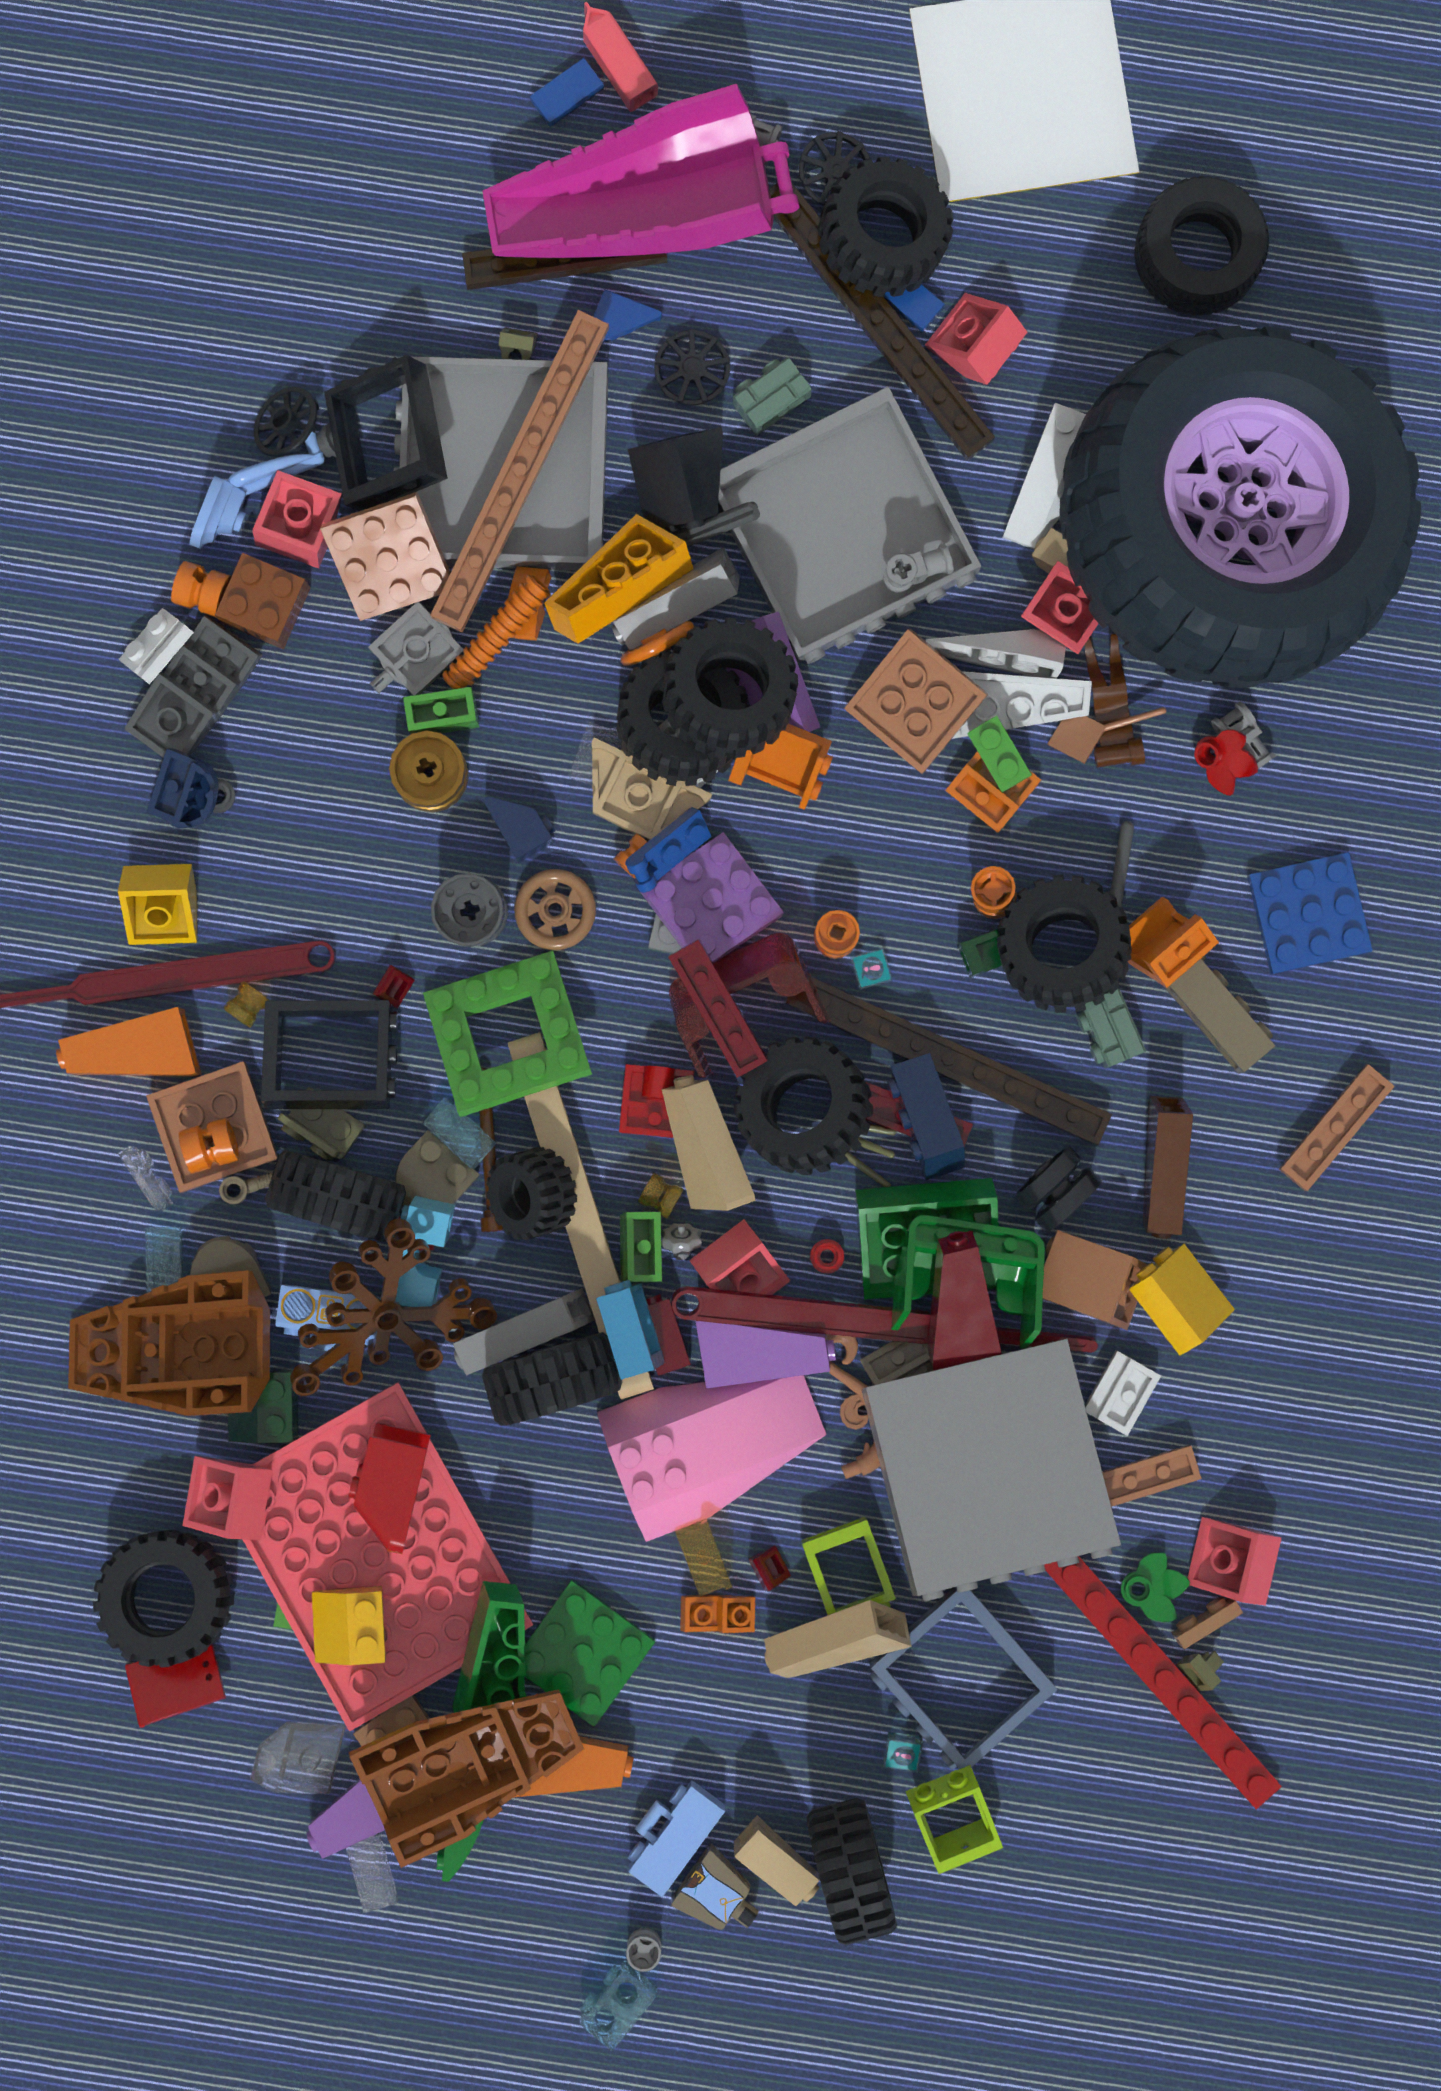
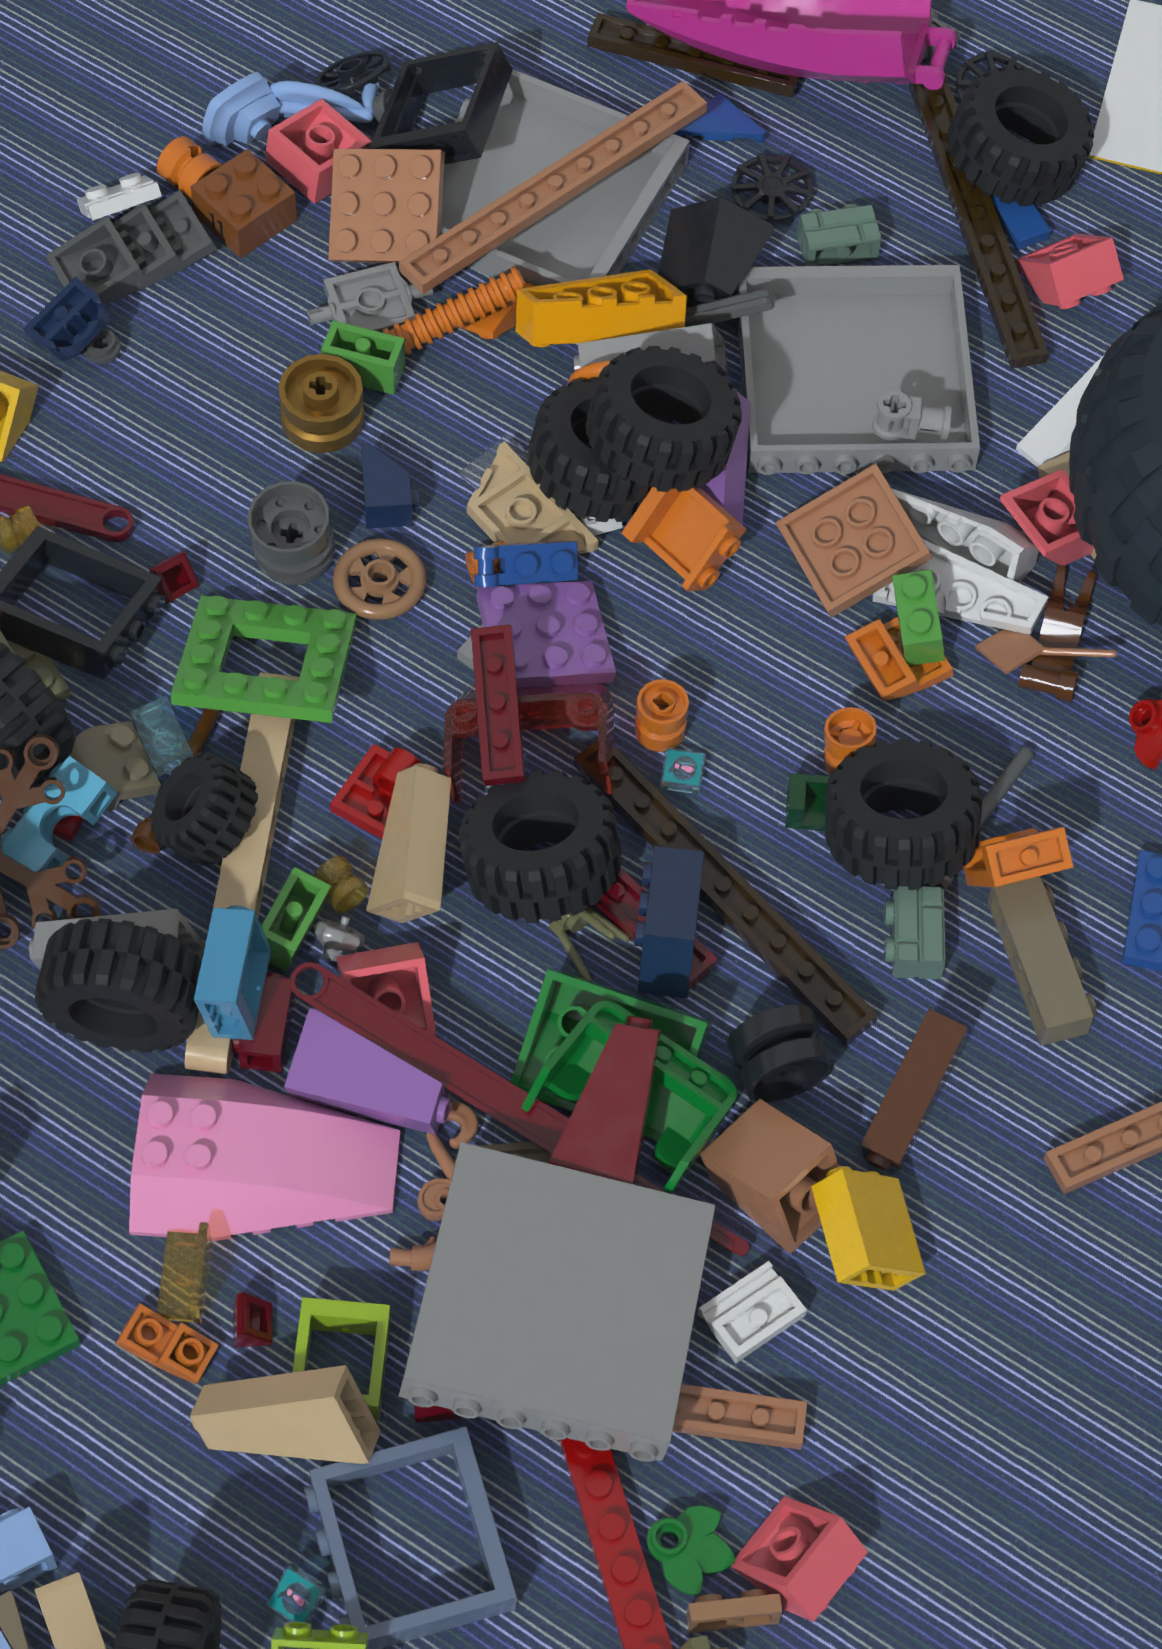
camera: 25 degrees right, 25 degrees down
olive tile [498,327,538,360] -> none
red plate [810,1239,844,1274] -> none

